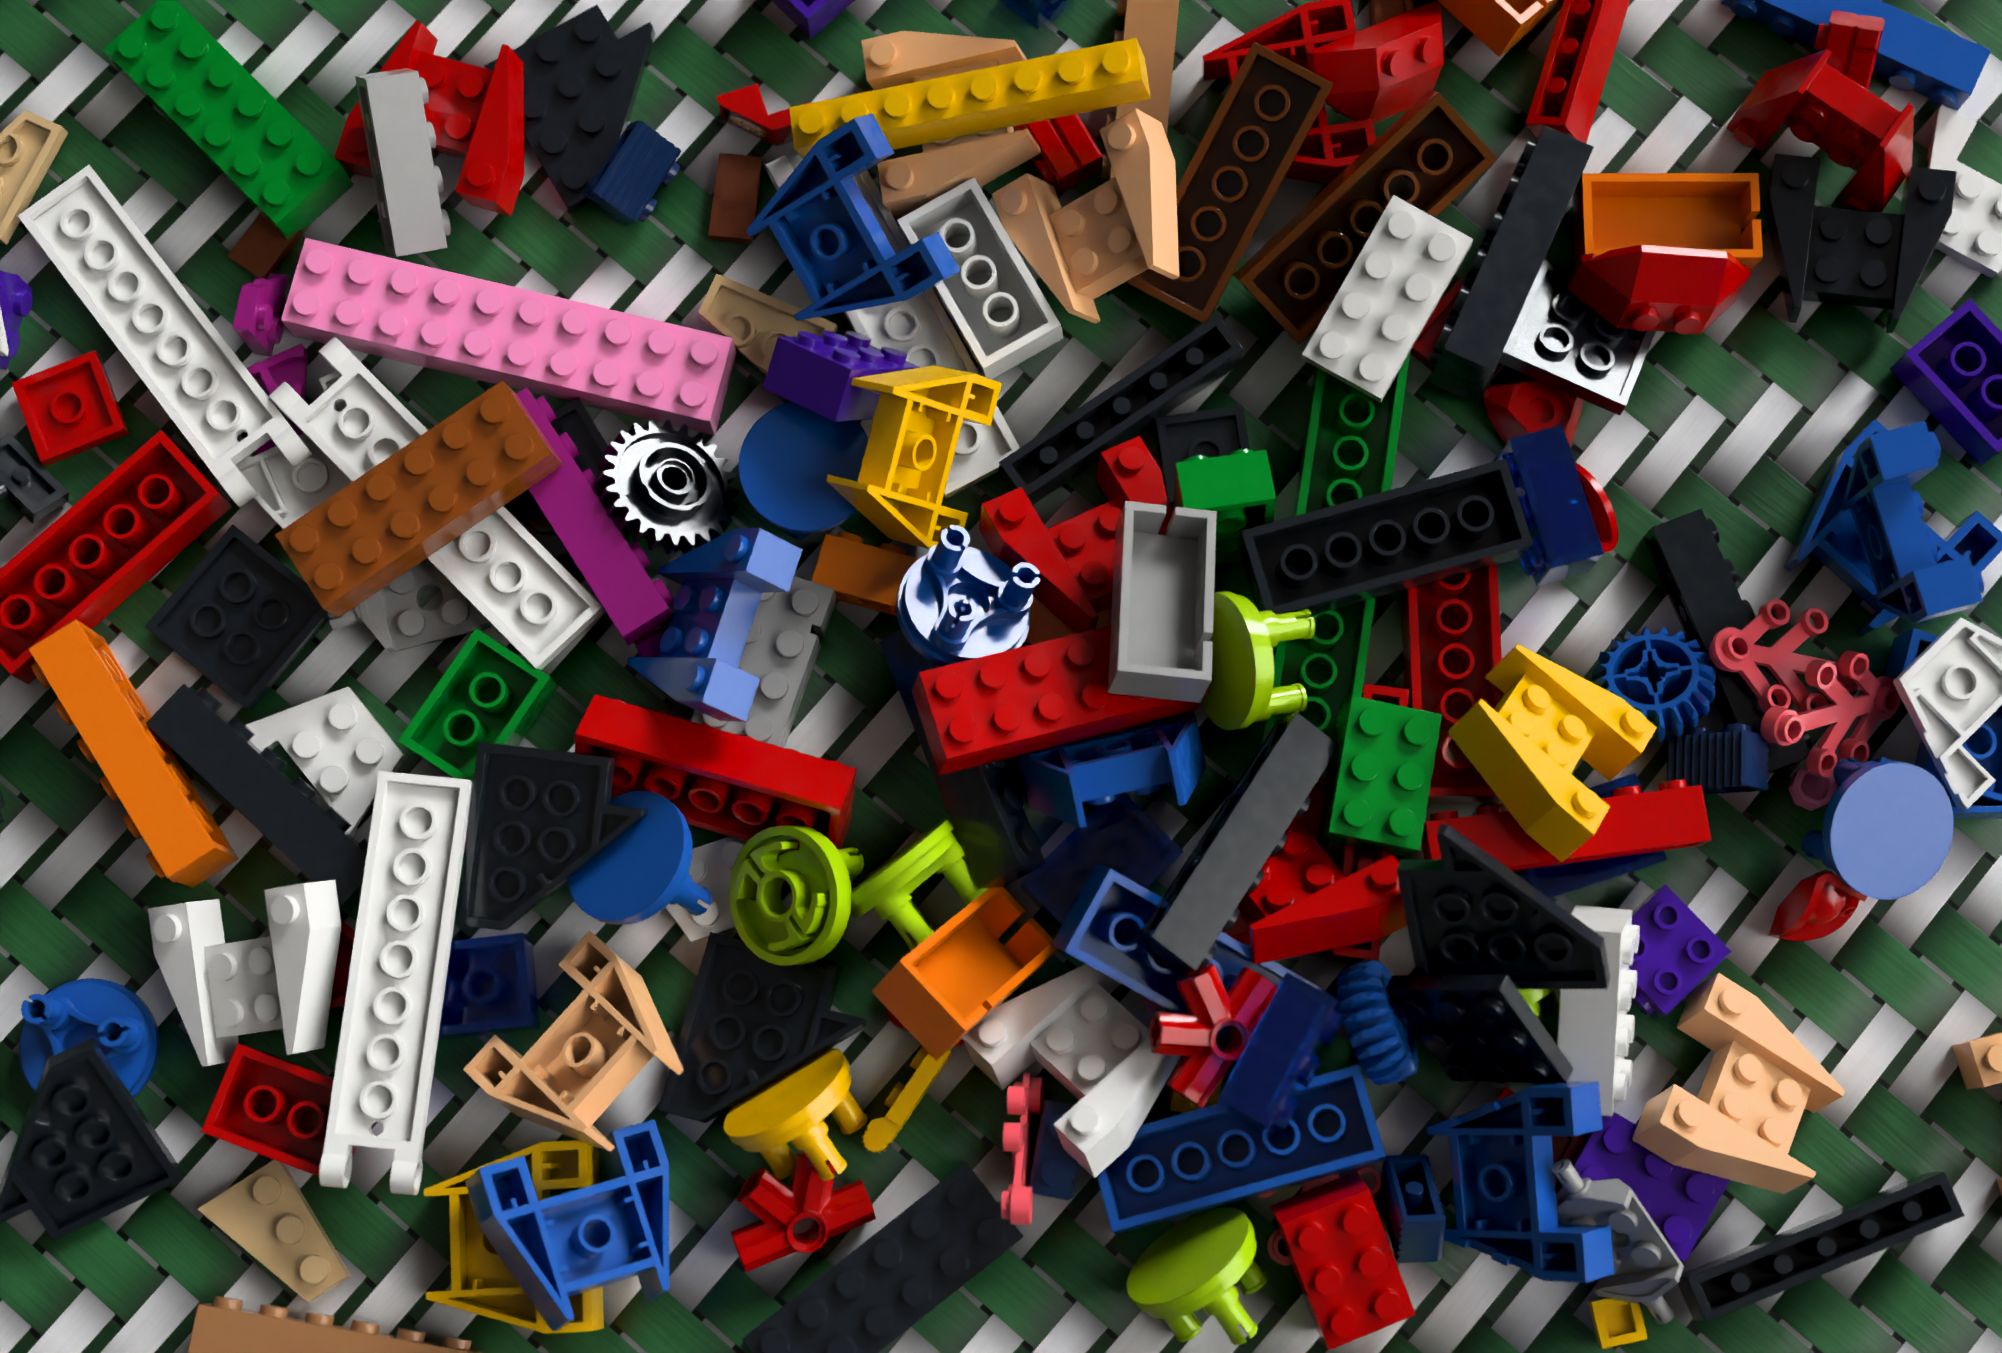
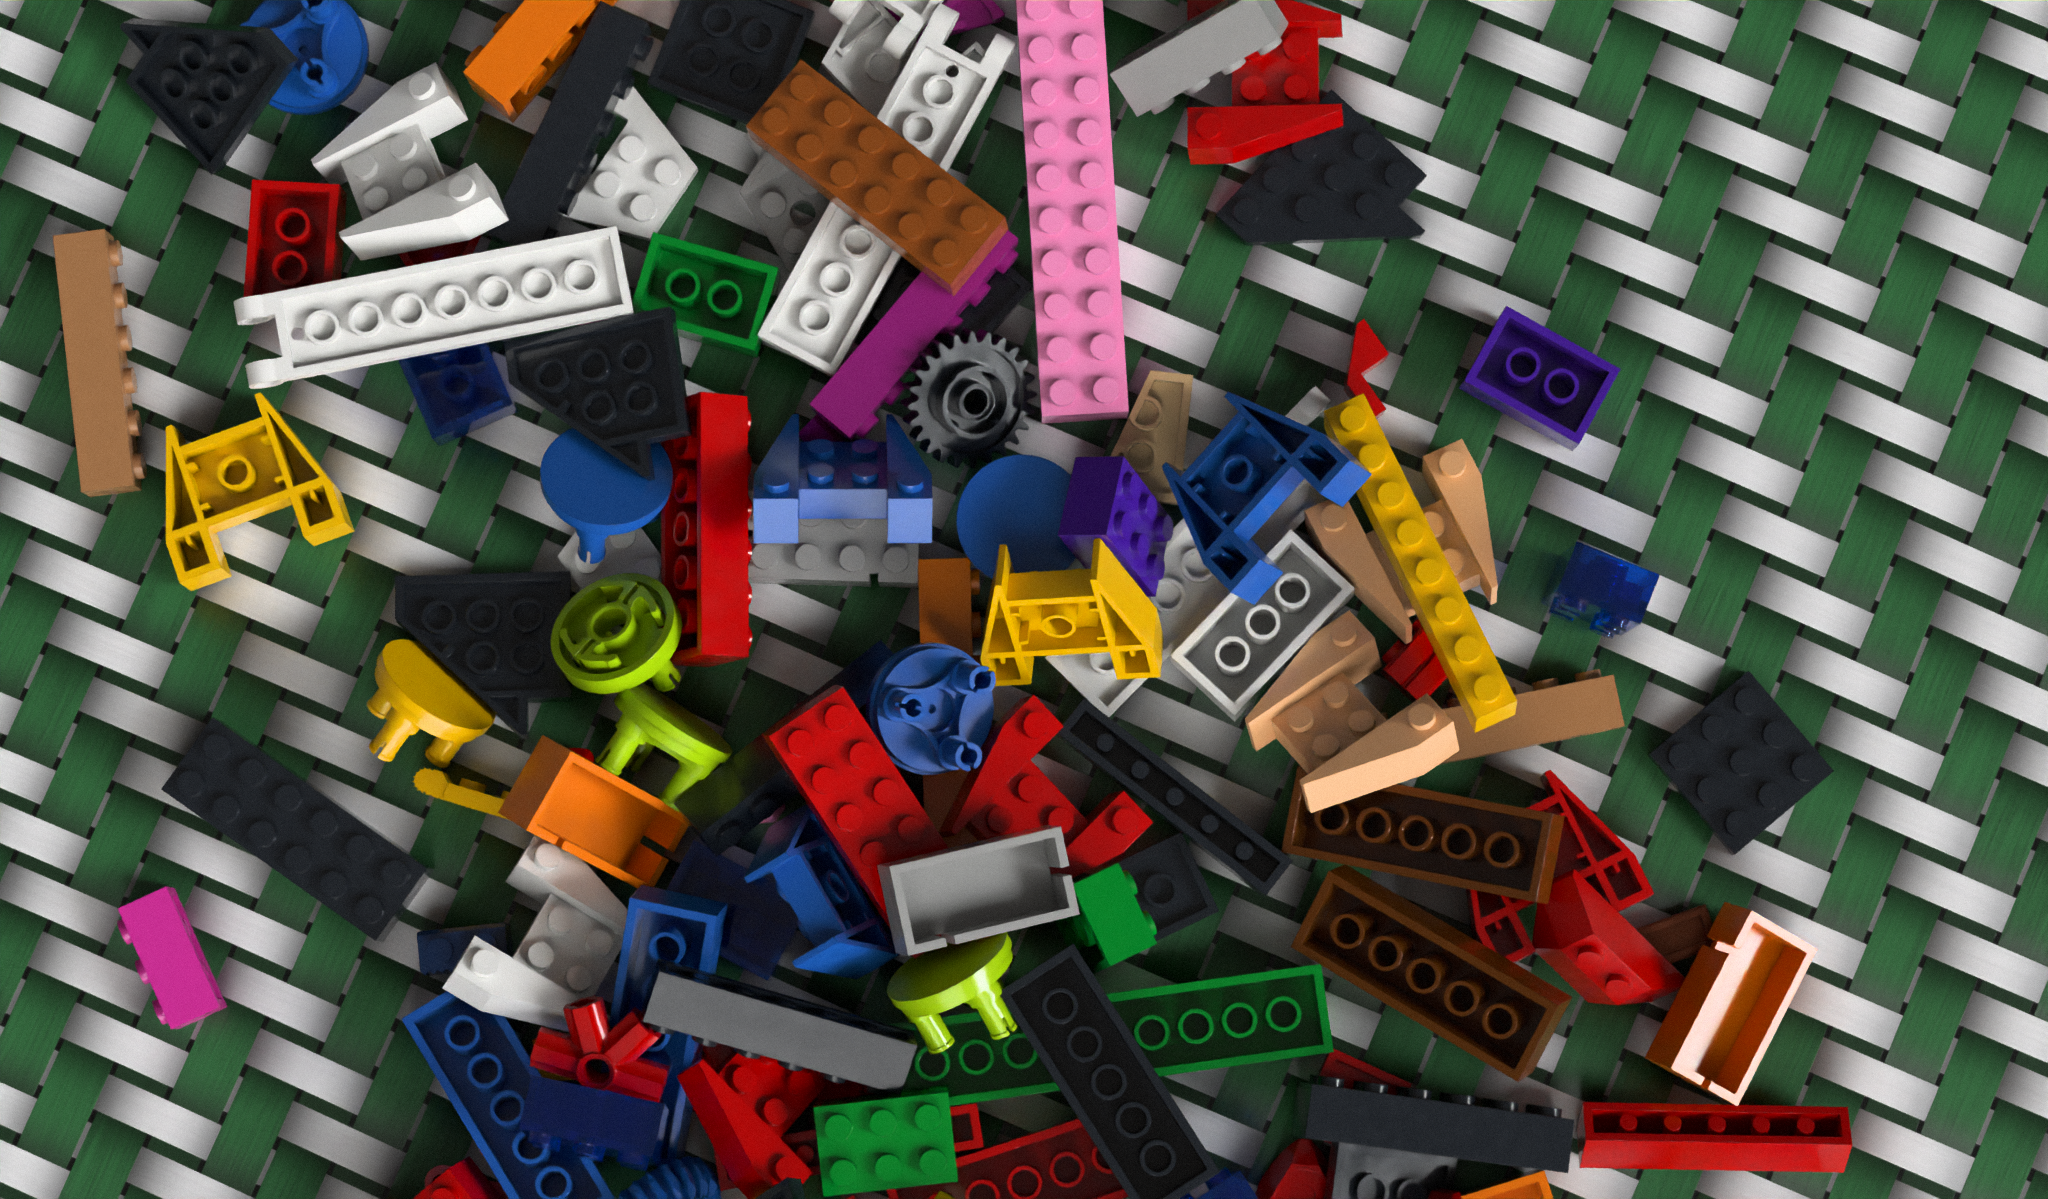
camera: 70 degrees right, 5 degrees up
tan wing [198,1160,351,1302] -> none
light nougat wedge [463,930,684,1152] -> none
blue wedge [465,1119,669,1332] -> none
dark blue brick [583,120,682,225] -> none
copper tile [708,153,764,245] -> none
red piece [731,1153,876,1272] -> none
coral plant [1001,1072,1044,1225] -> none
lime piece [1127,1207,1268,1345] -> none
white brick [1302,195,1473,403] -> none

